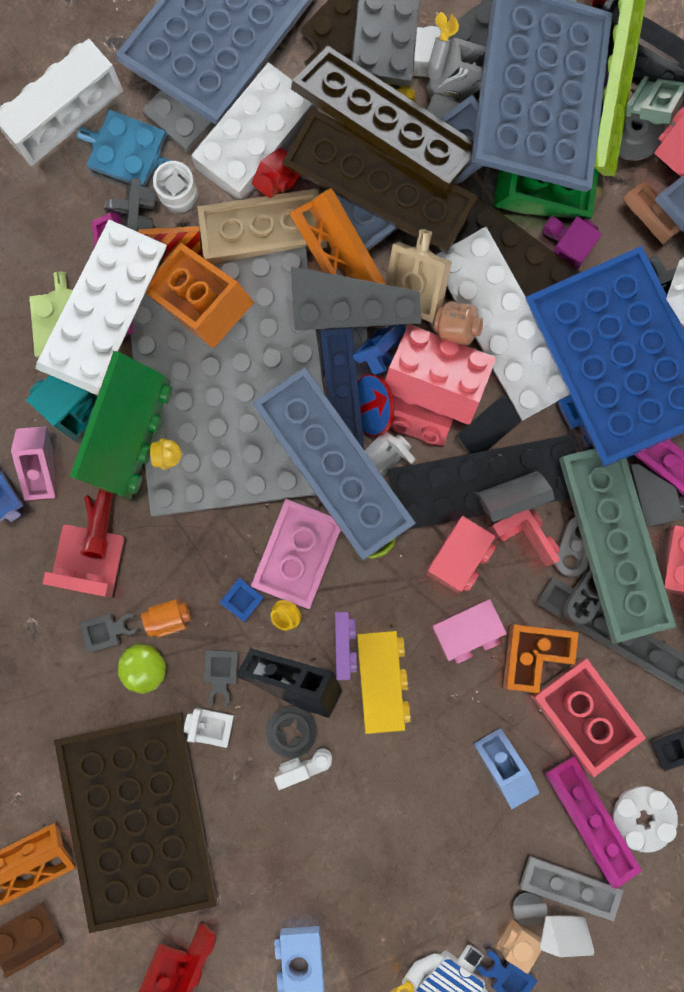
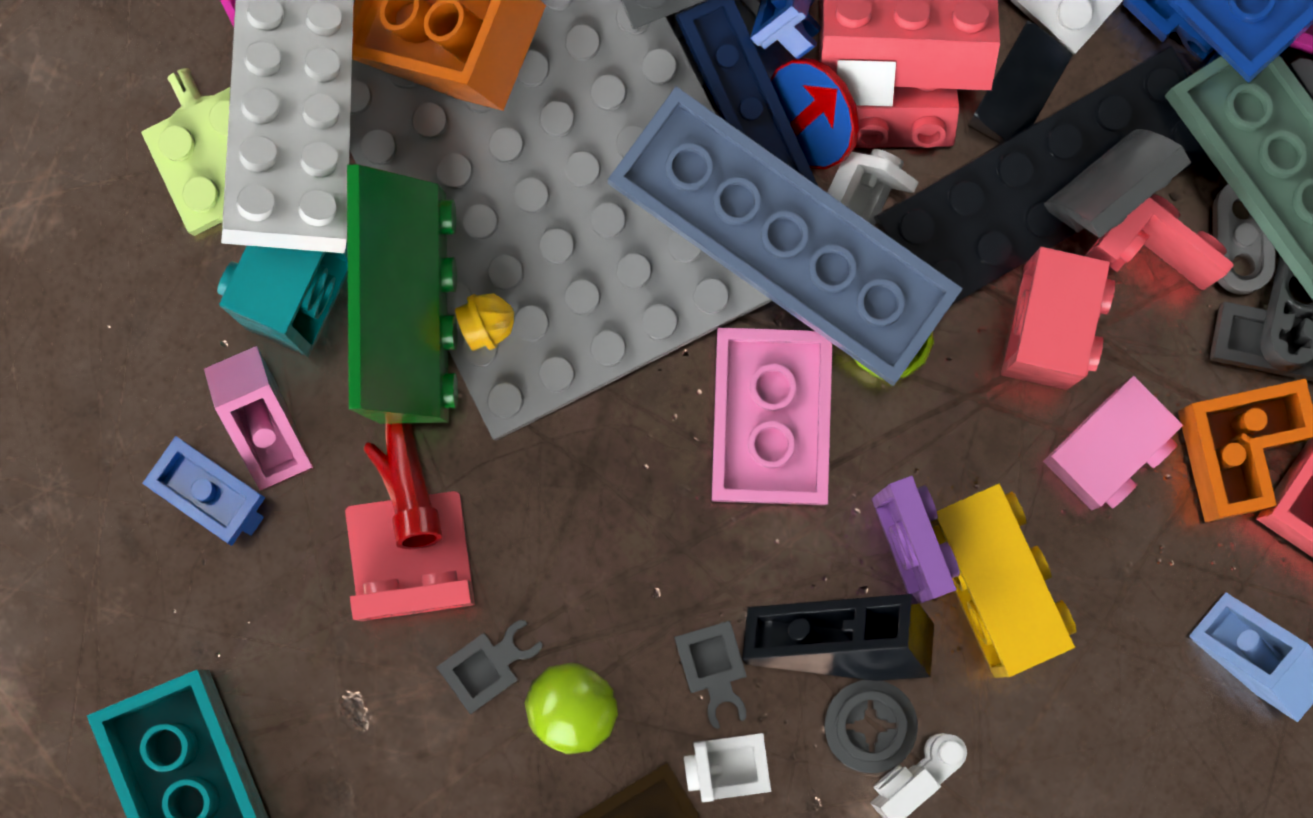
camera: 25 degrees left, 0 degrees up
orange brick [141,599,191,638] -> none
blue plate [219,578,264,622] -> none
yellow plate [270,600,301,631] -> none
none -> white sticker [837,60,896,106]

